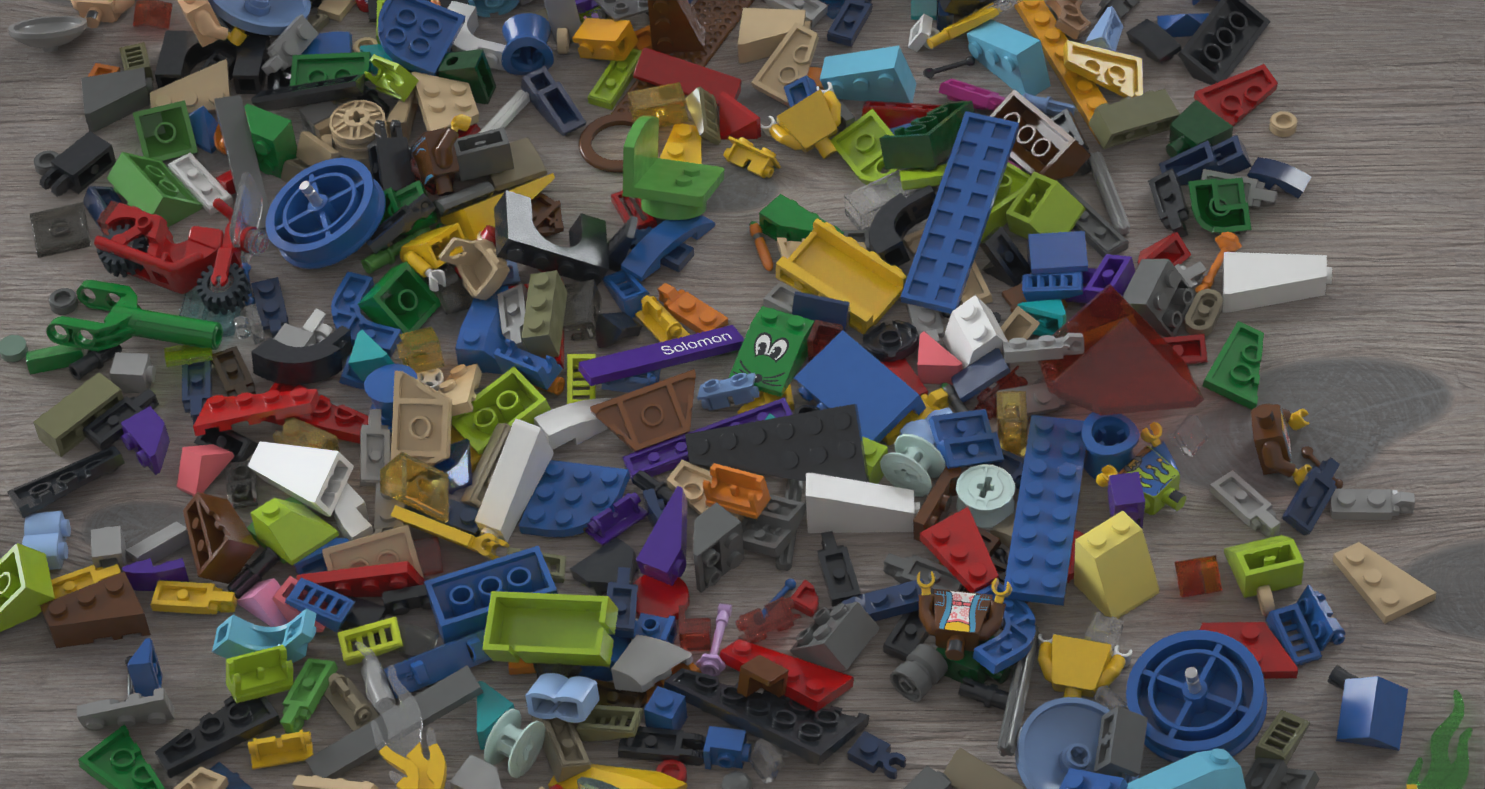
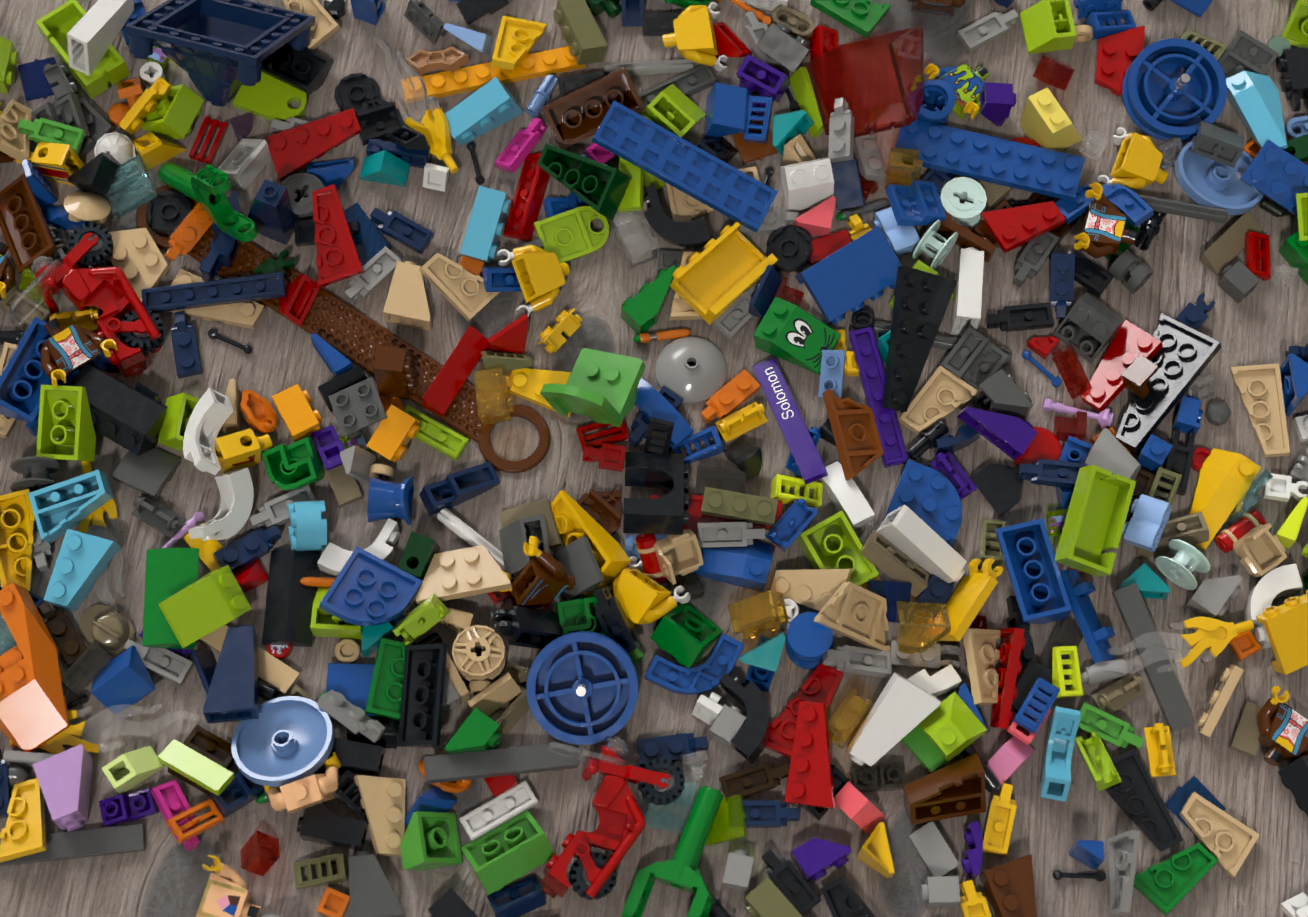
camera: 90 degrees left, 20 degrees up
orange hinge [703,463,771,519] -> none
none -> red plate [582,443,626,472]
none -> light grey dish [655,336,727,404]
none -> yellow torso [662,2,728,72]
none -> yellow slope [857,822,895,878]

